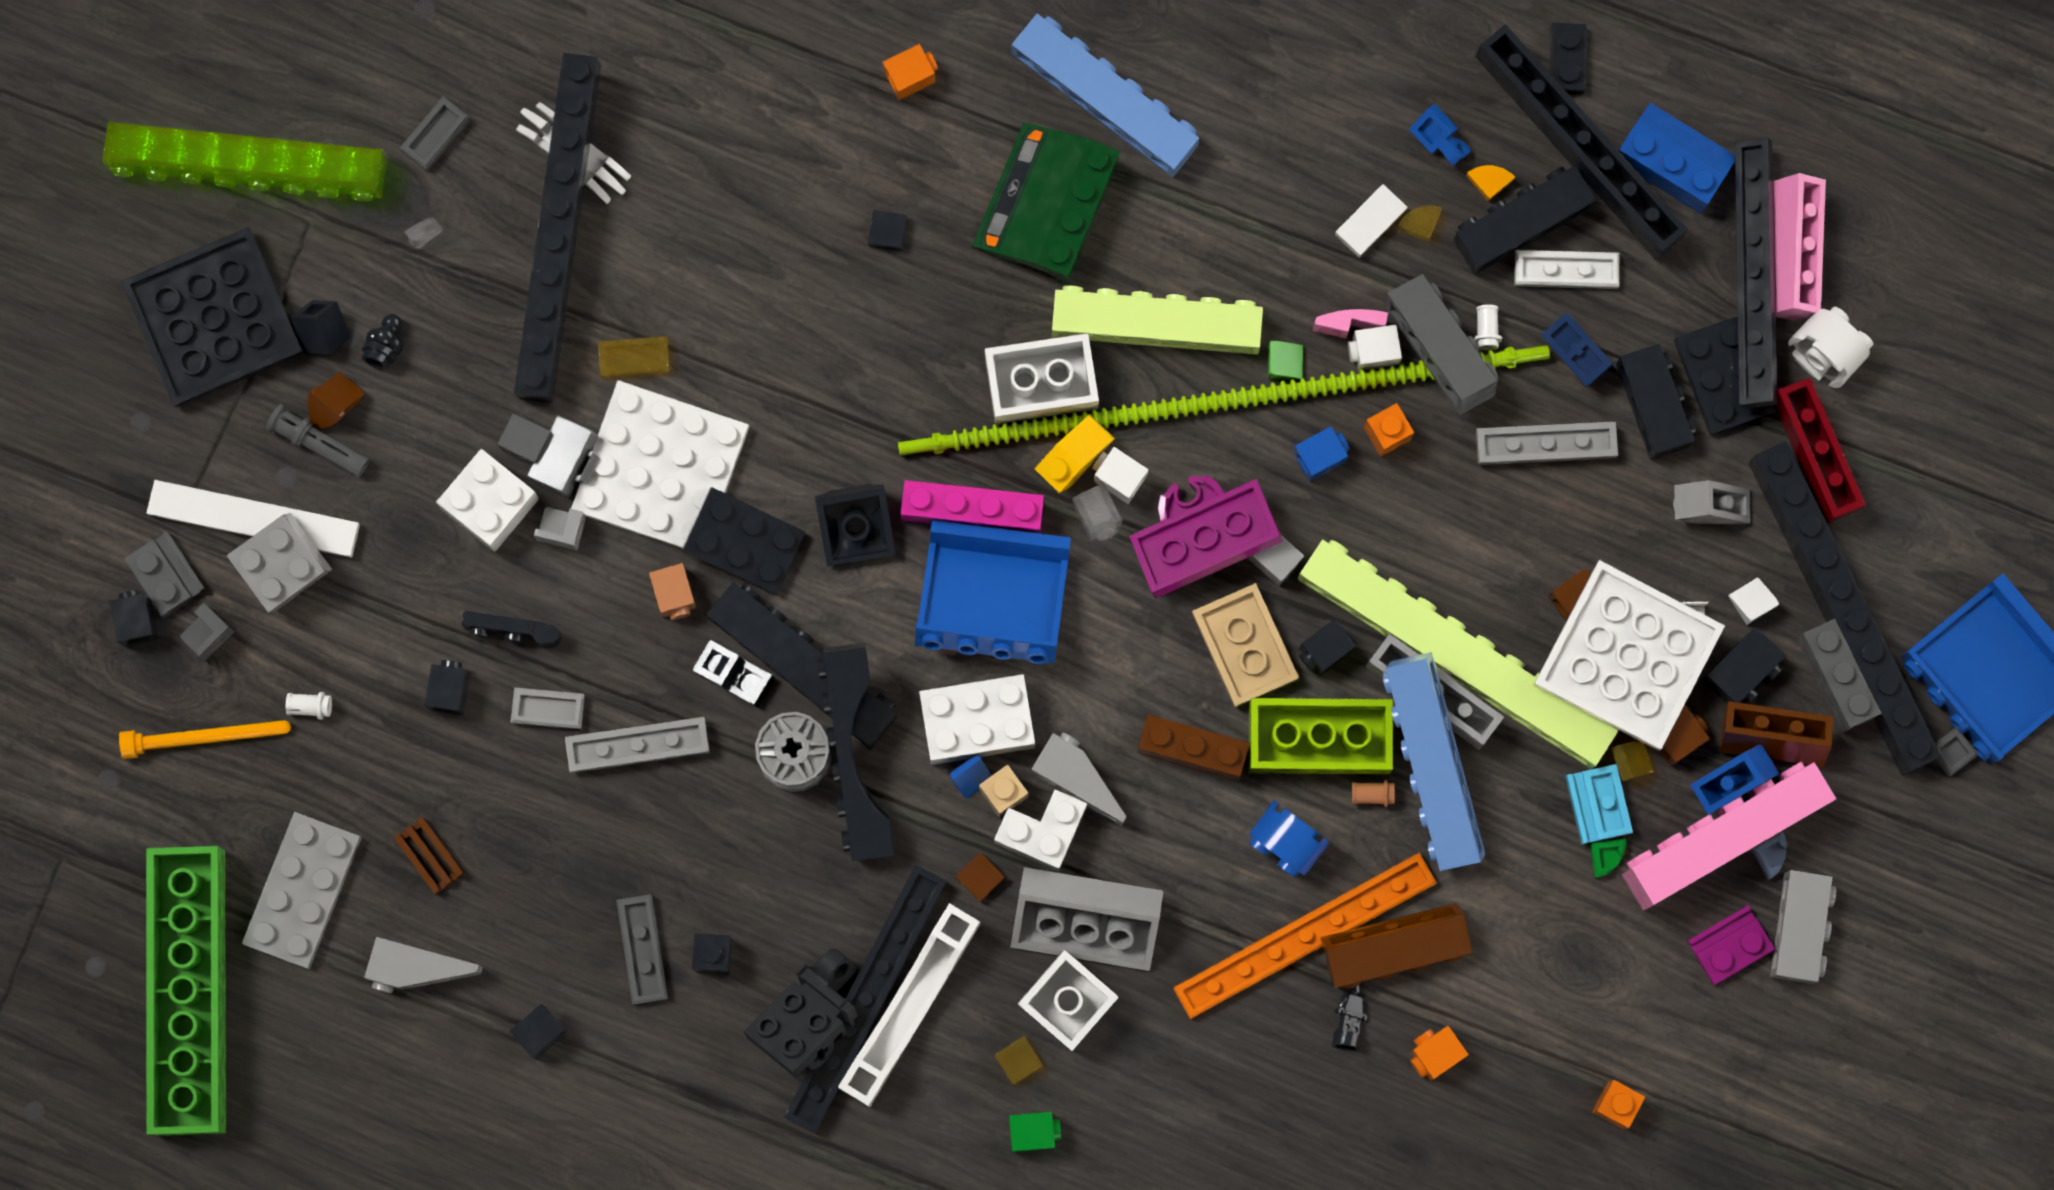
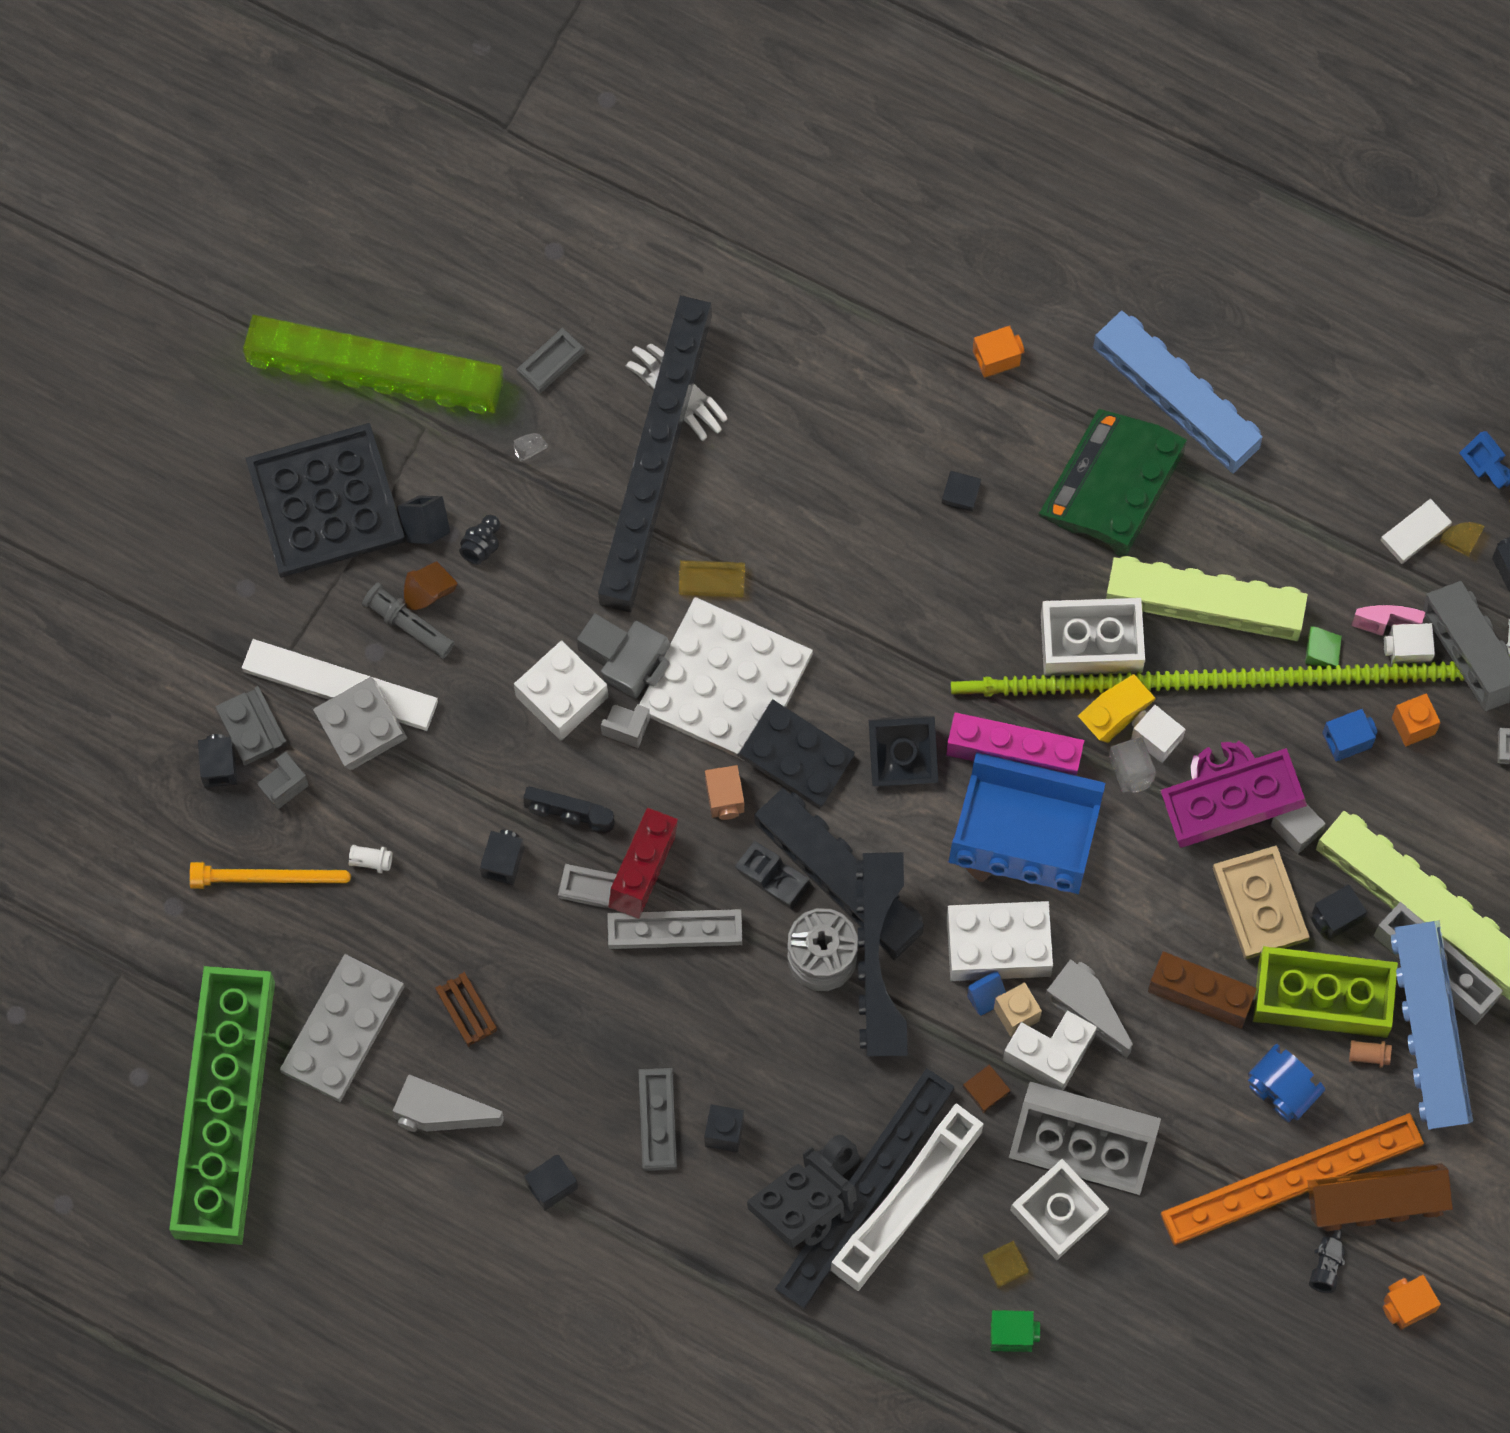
camera: 10 degrees right, 10 degrees down
none -> dark red brick [608,808,678,919]

